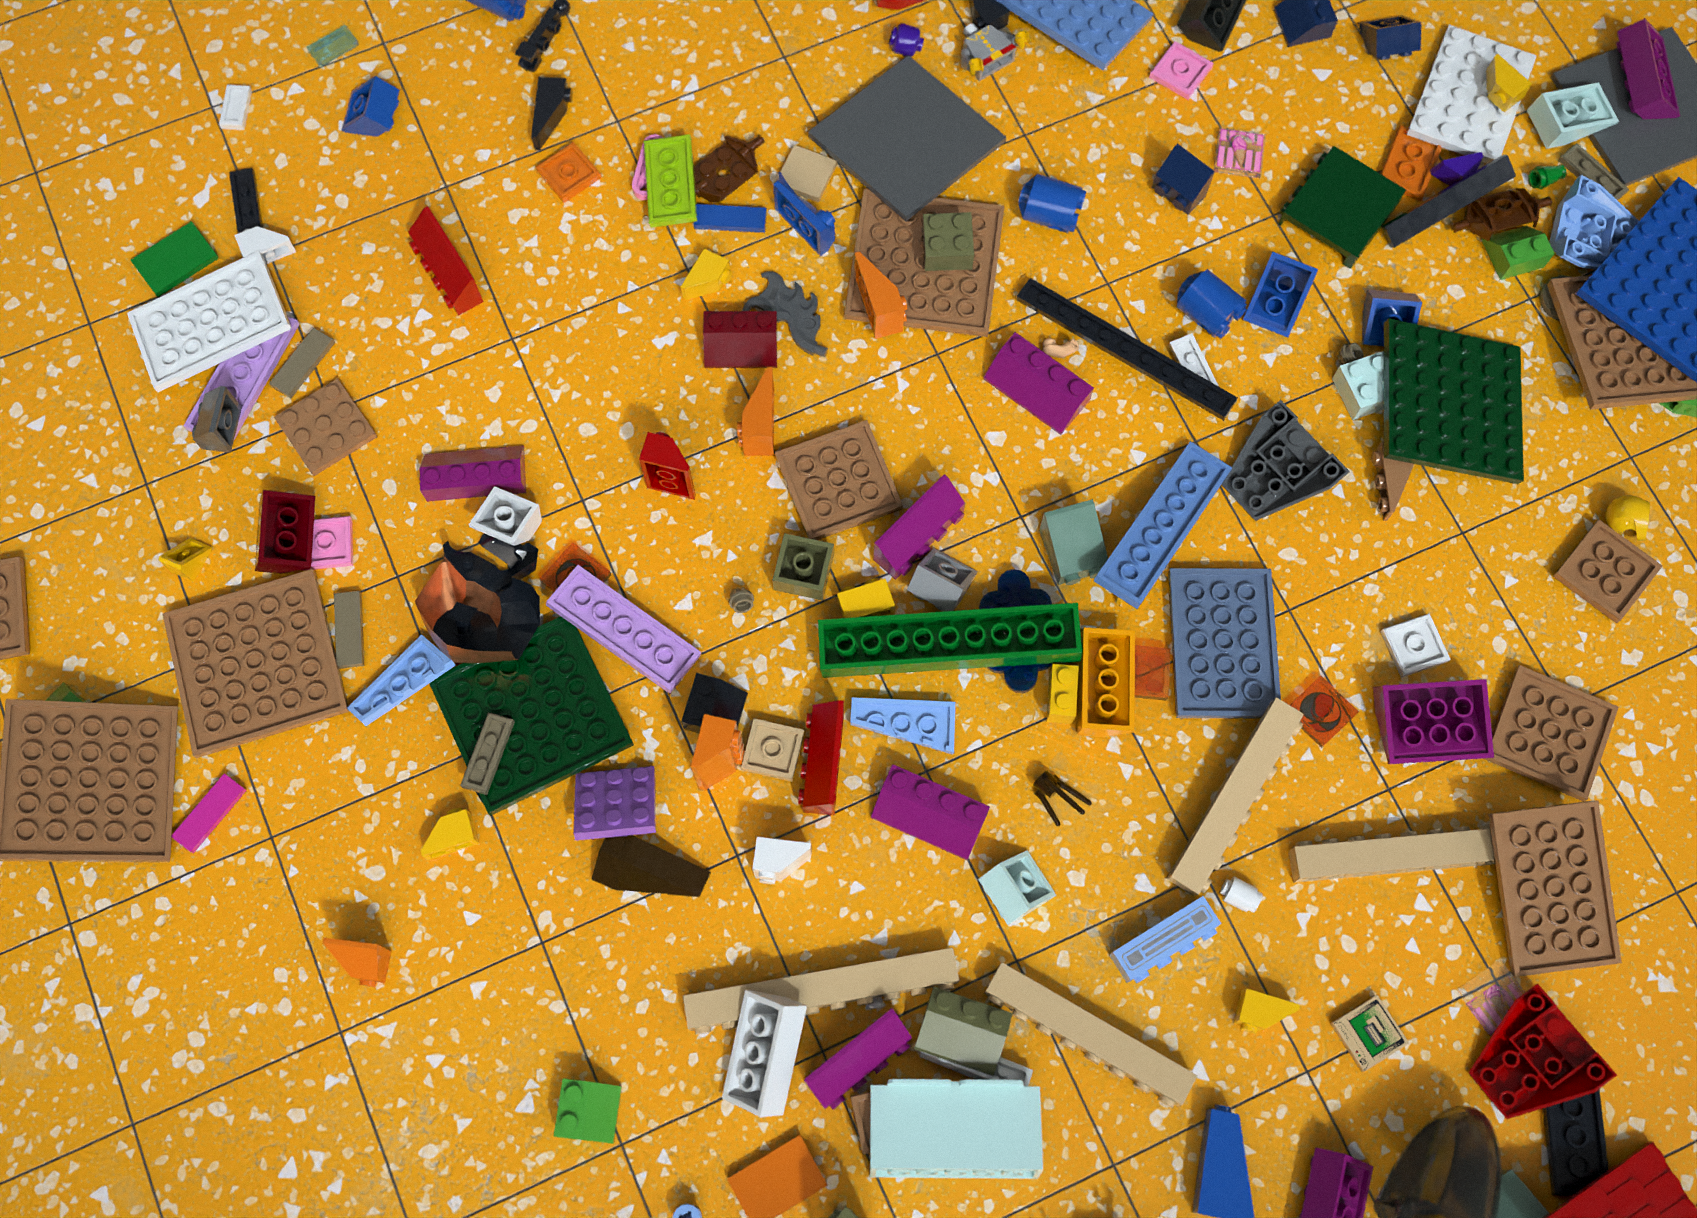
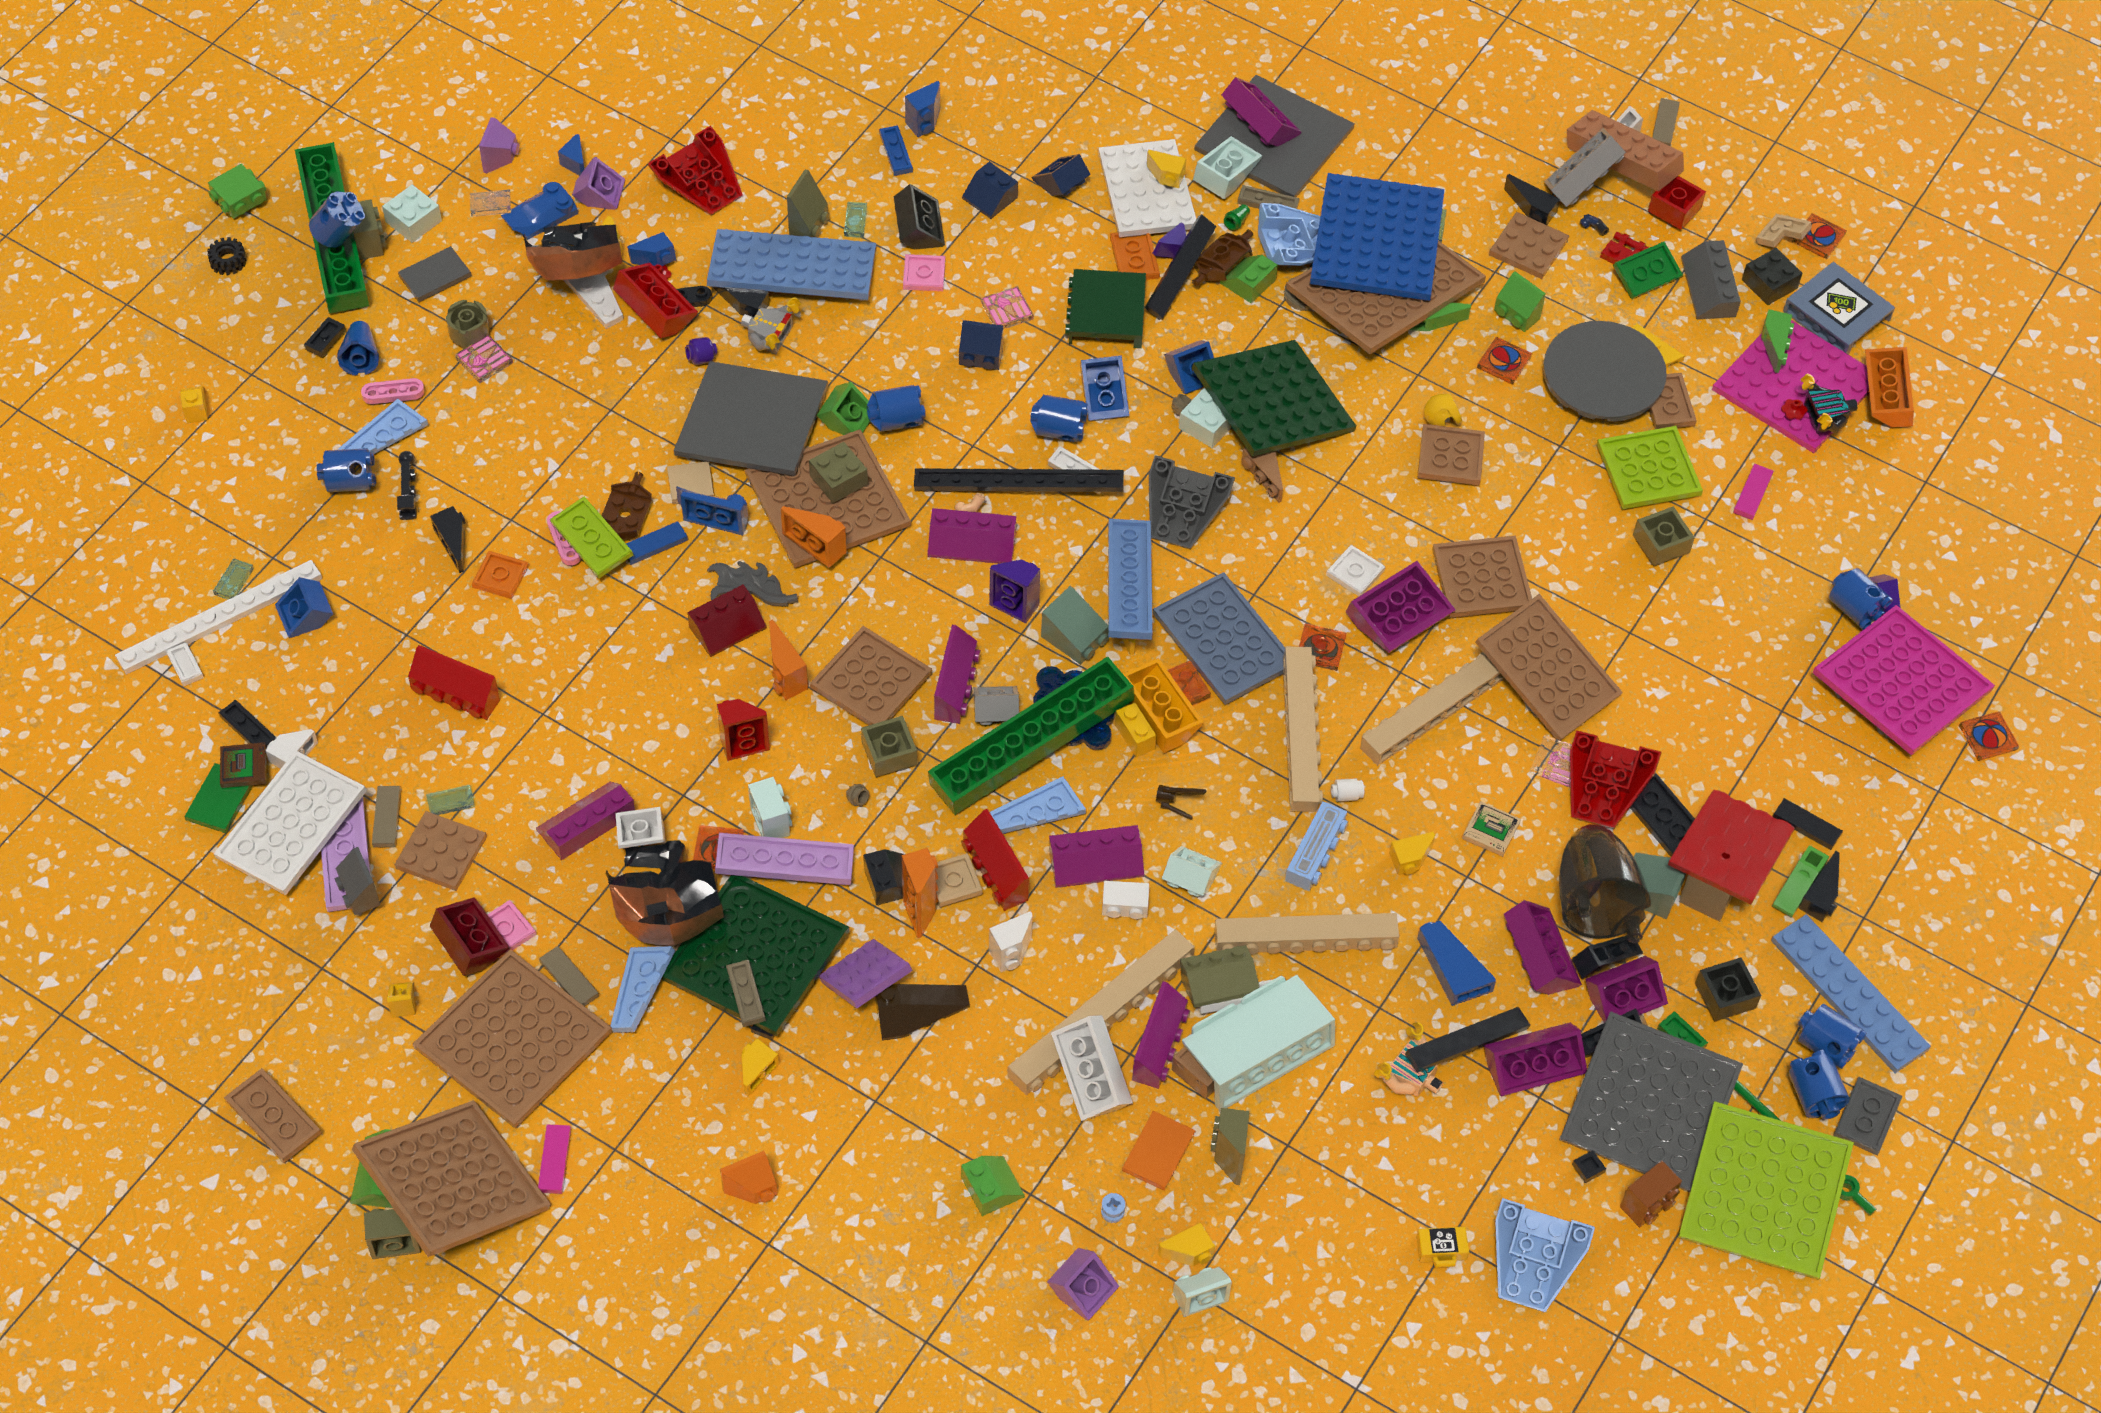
camera: 35 degrees left, 15 degrees down
yellow slope [681,249,732,300] -> none
yellow brick [837,578,895,618] -> none
none -> white plate [115,560,322,674]
none -> reddish brown tile [220,742,267,788]
none -> clear light blue tile [426,785,475,815]
none -> light aqua brick [748,777,792,838]
none -> bright green slope [817,382,870,435]
none -> dark purple slope [989,559,1040,623]
none -> white brick [1102,881,1149,919]

